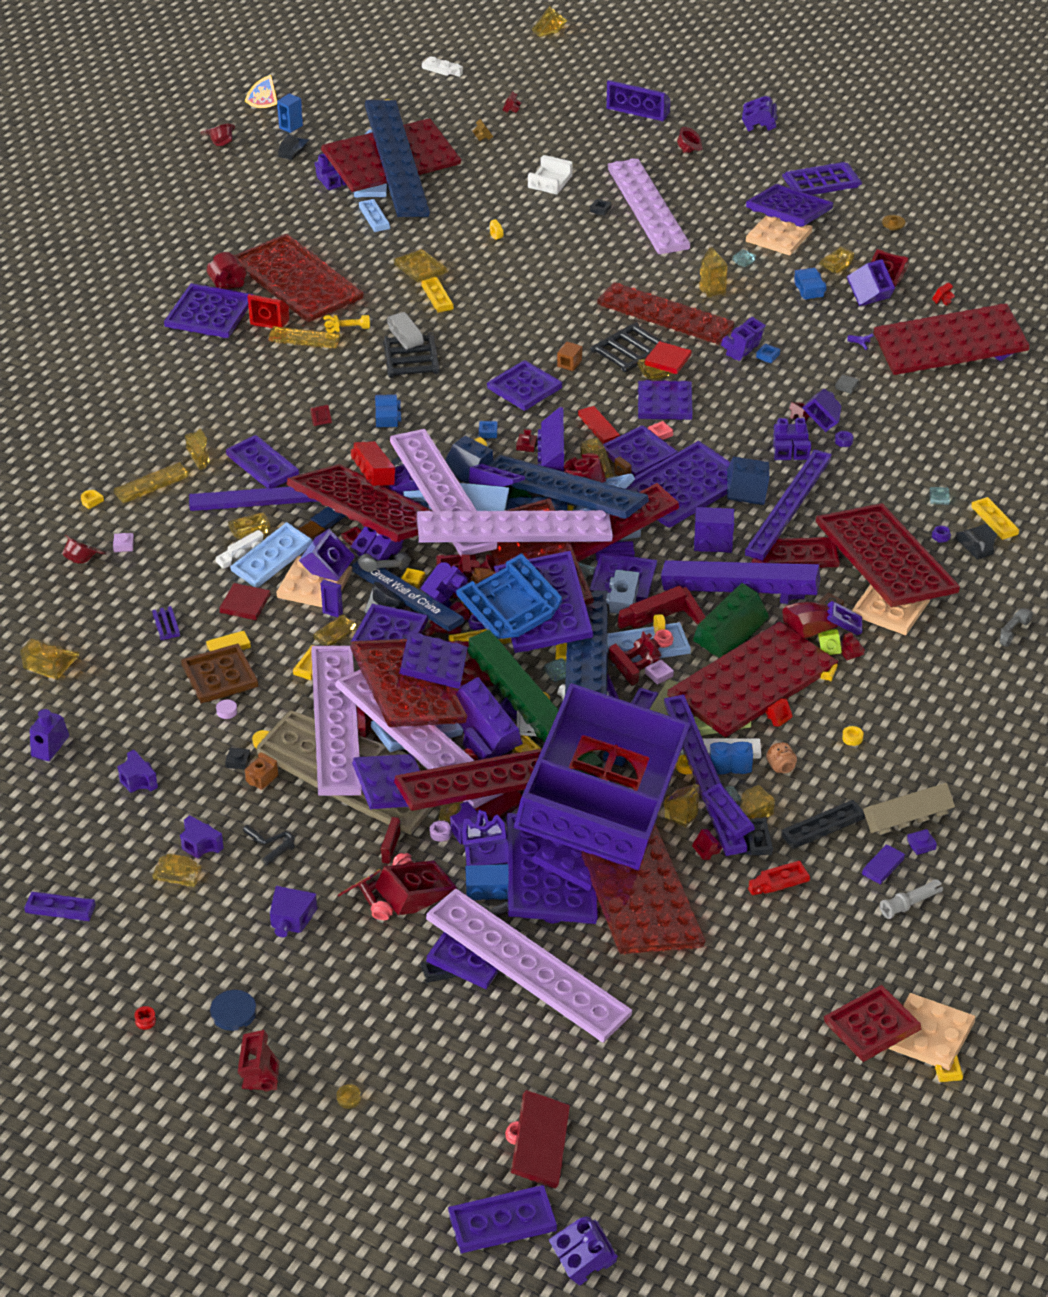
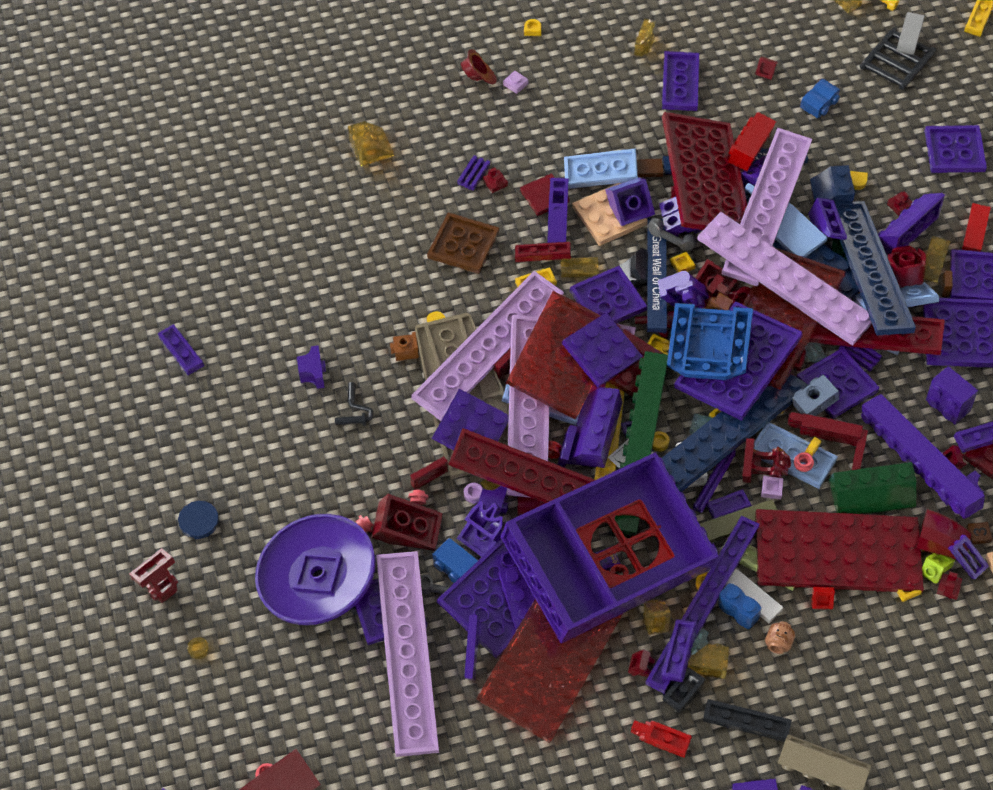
camera: 45 degrees right, 15 degrees up
dark purple torso [30,709,69,762] -> none
clear yellow tile [114,462,189,503] -> none
dark purple brick [117,749,158,793] -> none
red bush [134,1006,156,1030] -> none
clear yellow slope [153,854,202,887] -> none
dark purple tile [189,487,319,511] -> none
yellow tile [206,631,251,651] -> none
white hinge [216,530,263,569] -> none
lavender tile [216,700,237,719] -> none
black plate [225,747,251,770] -> none
clear yellow slope [228,512,270,540] -> none
dark purple torso [270,886,318,938] -> none
dark purple tile [320,579,343,618] -> none
dark red shield [338,869,381,906] -> none
blue plate [479,421,498,439] -> none
yellow tile [842,726,864,746] -> none
none -> dark purple dish [255,514,376,625]
none -> dark purple tile [464,615,480,680]
none -> dark red tile [483,167,508,193]
none -> dark red tile [515,242,571,262]
none -> dark purple slope [547,178,569,243]

